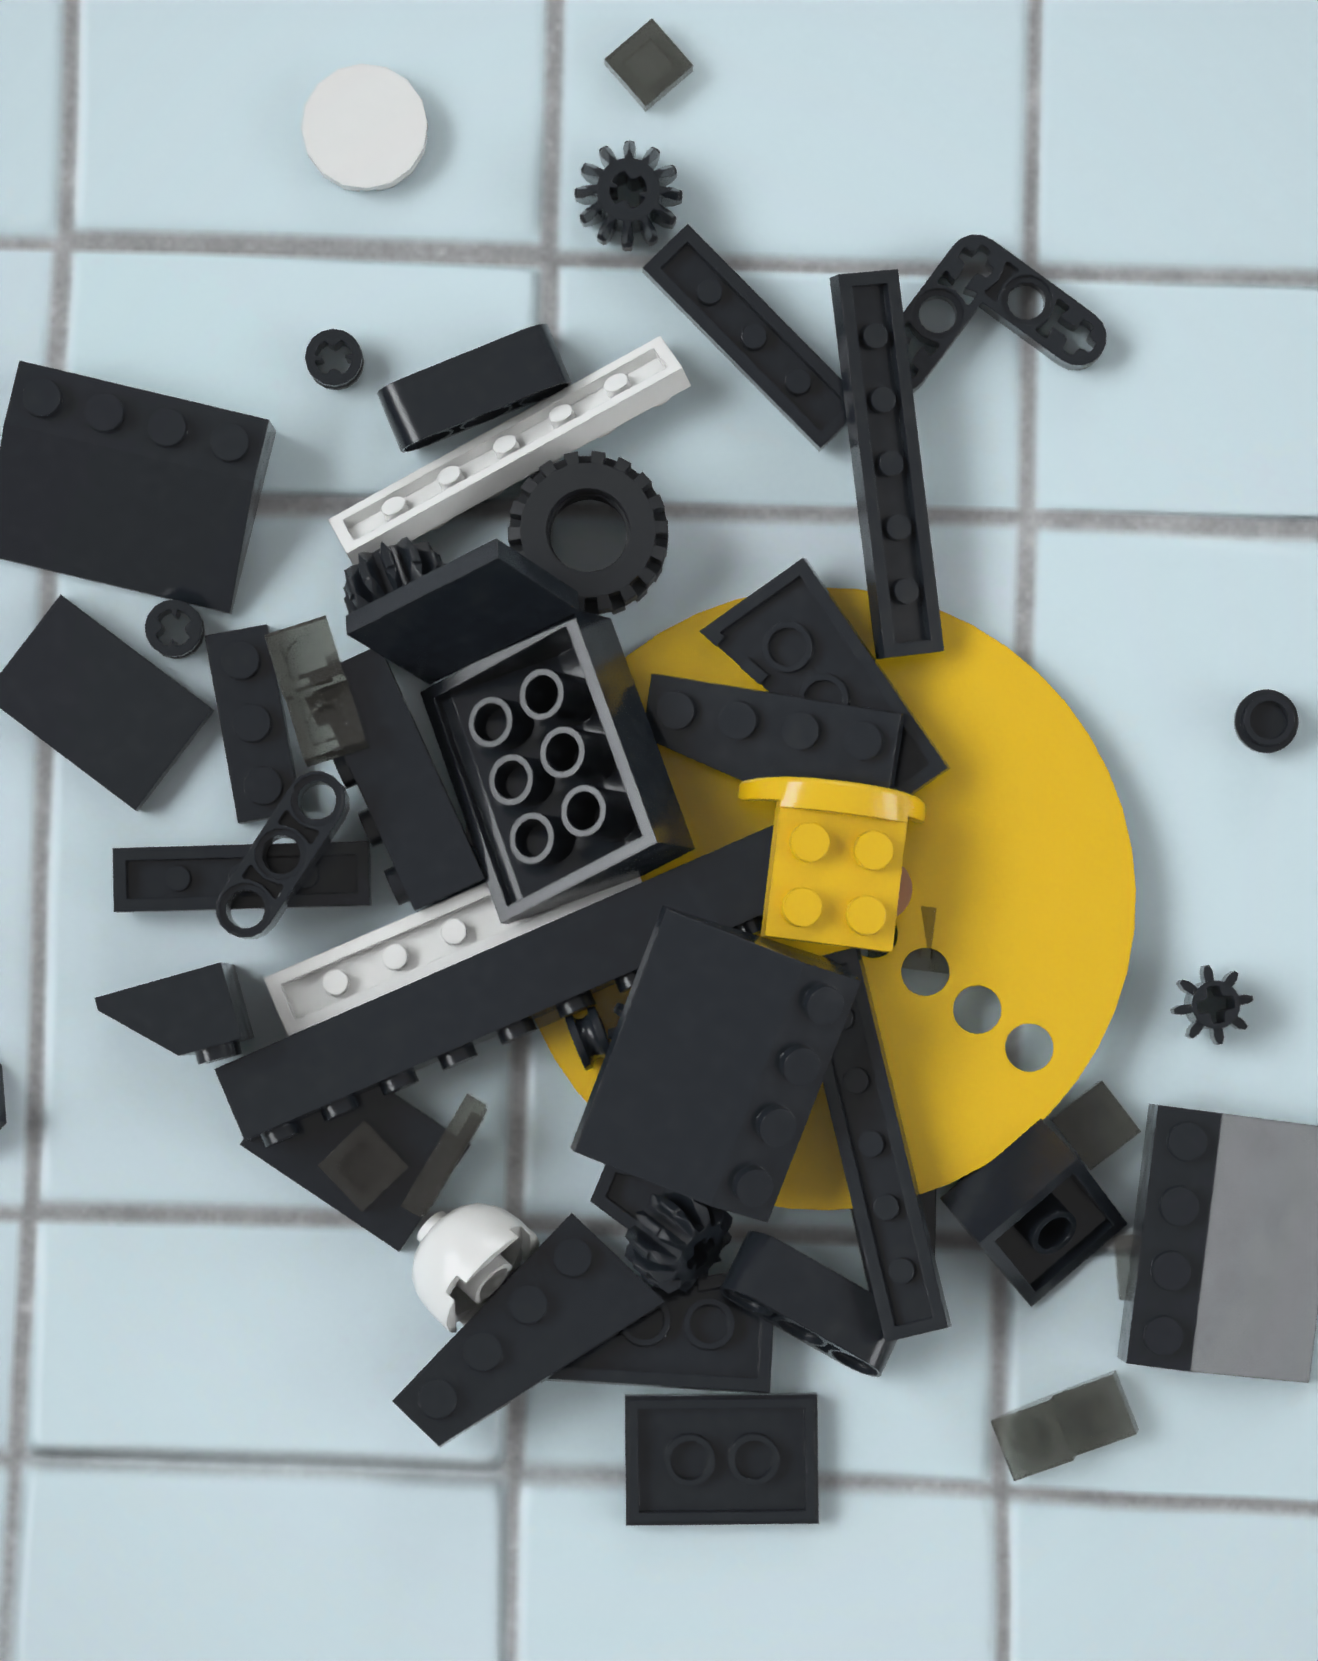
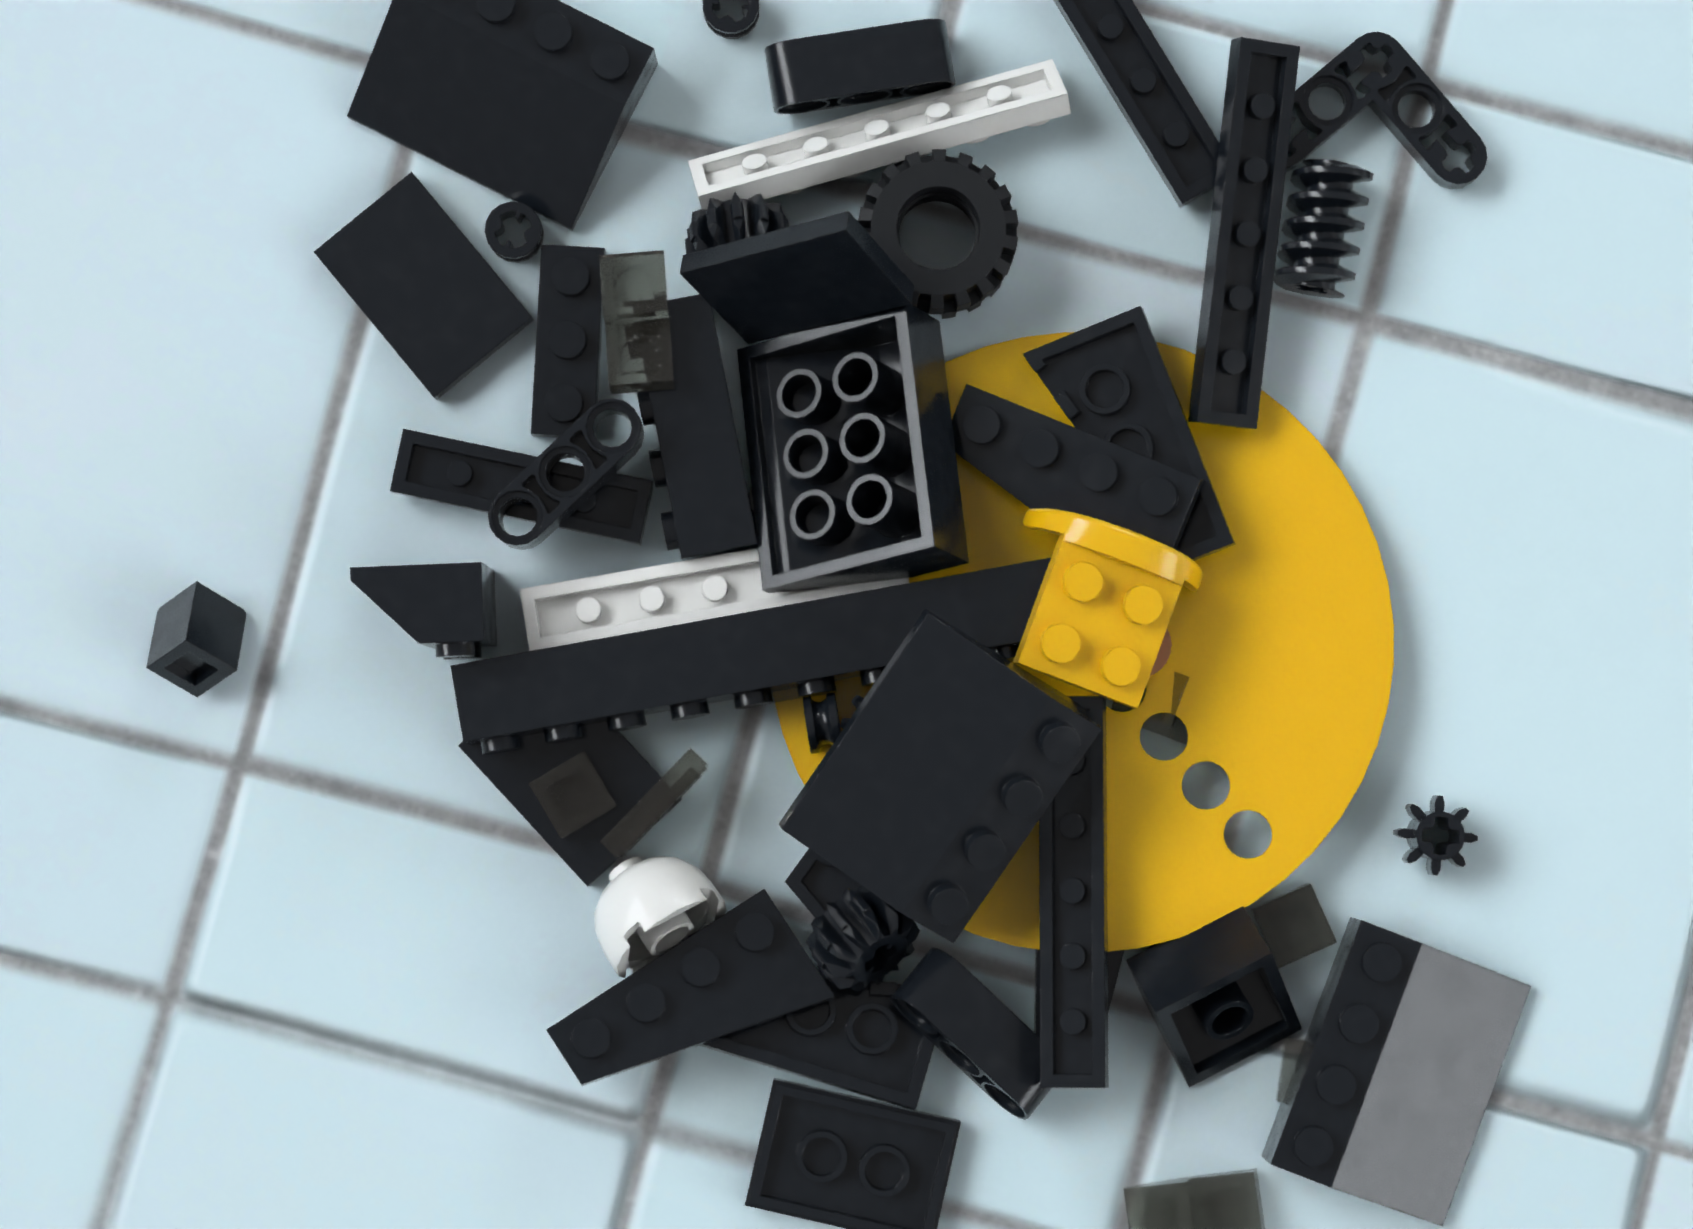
camera: 15 degrees right, 0 degrees up
black plate [1234,689,1299,753] -> none
none -> black piece [1274,159,1374,298]

